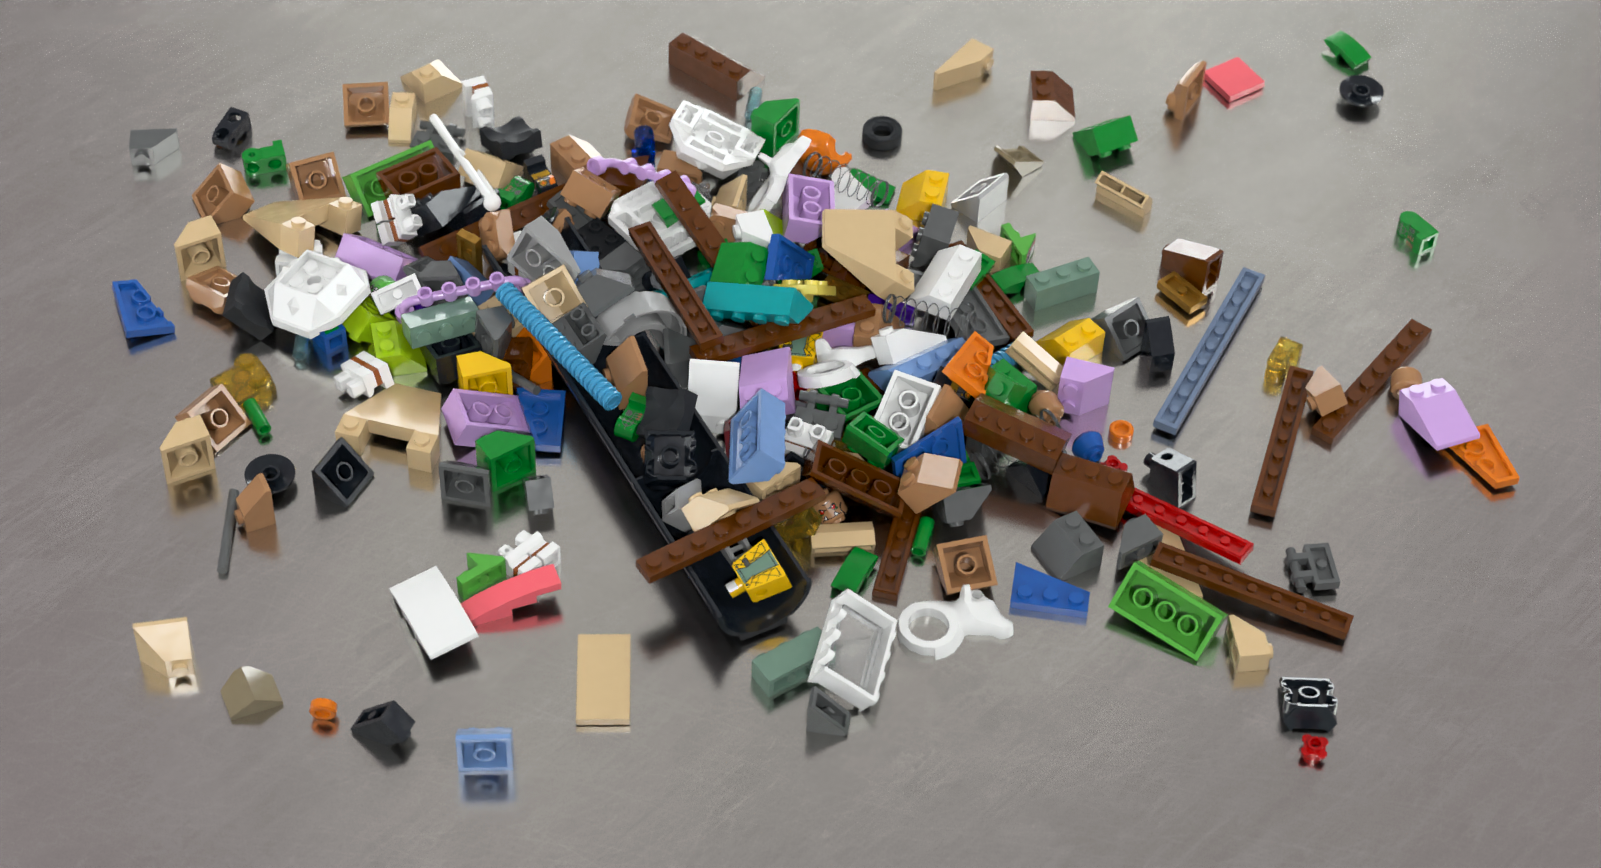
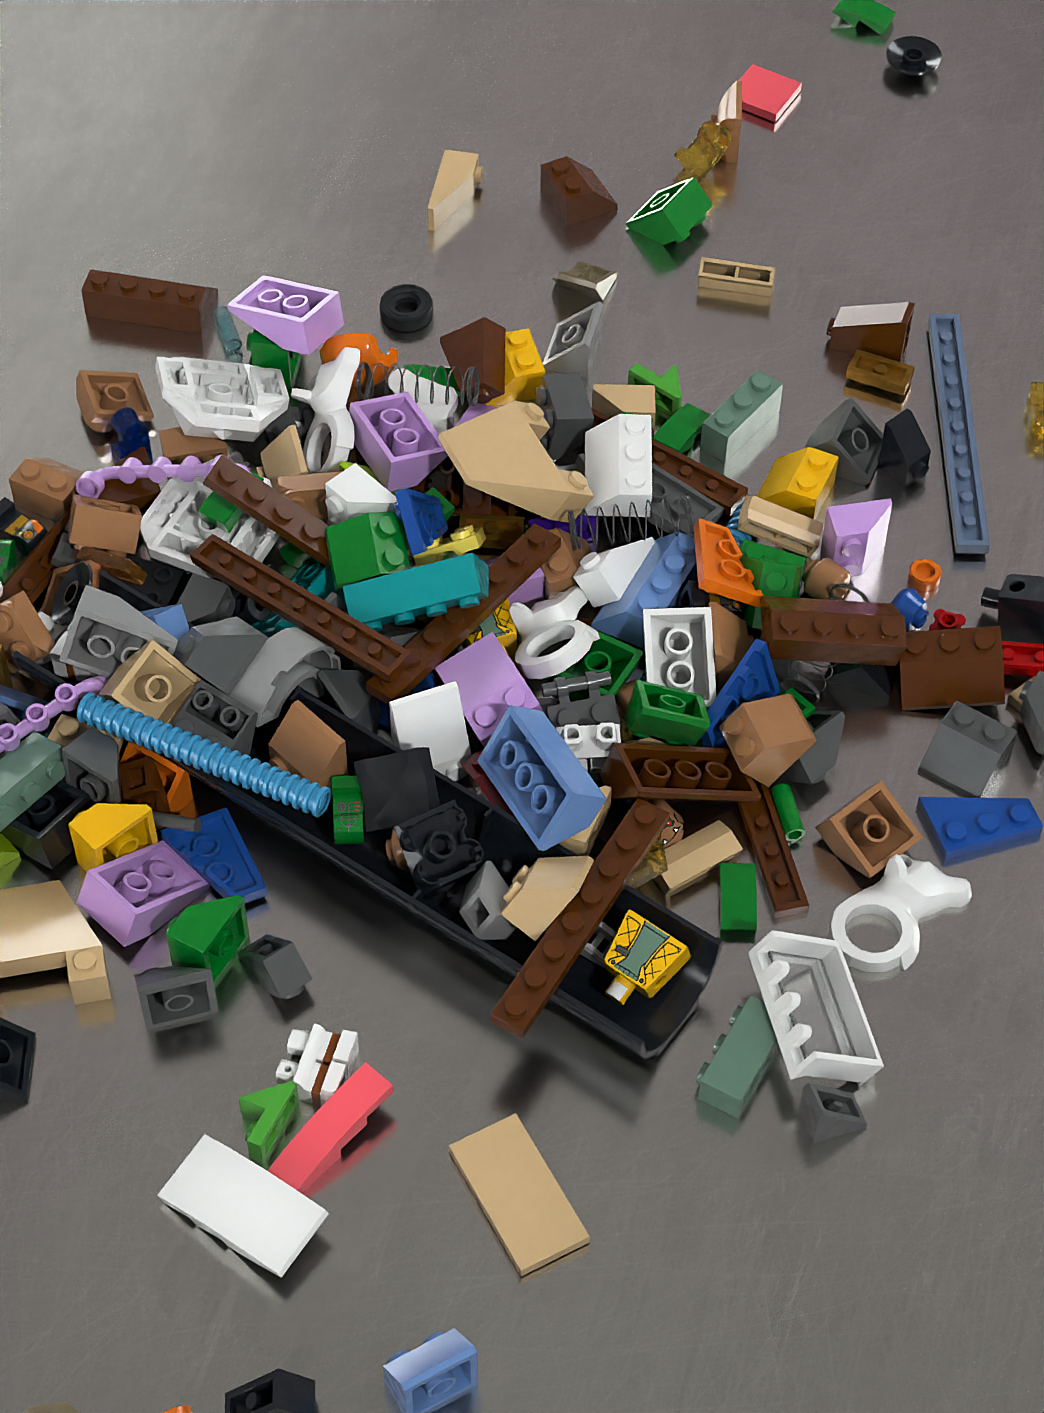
camera: 25 degrees left, 5 degrees up
none -> clear orange tile [77,546,147,585]
none -> lavender slope [227,275,344,355]
none -> reddish brown slope [440,317,506,403]
none -> clear yellow leg [674,121,732,179]

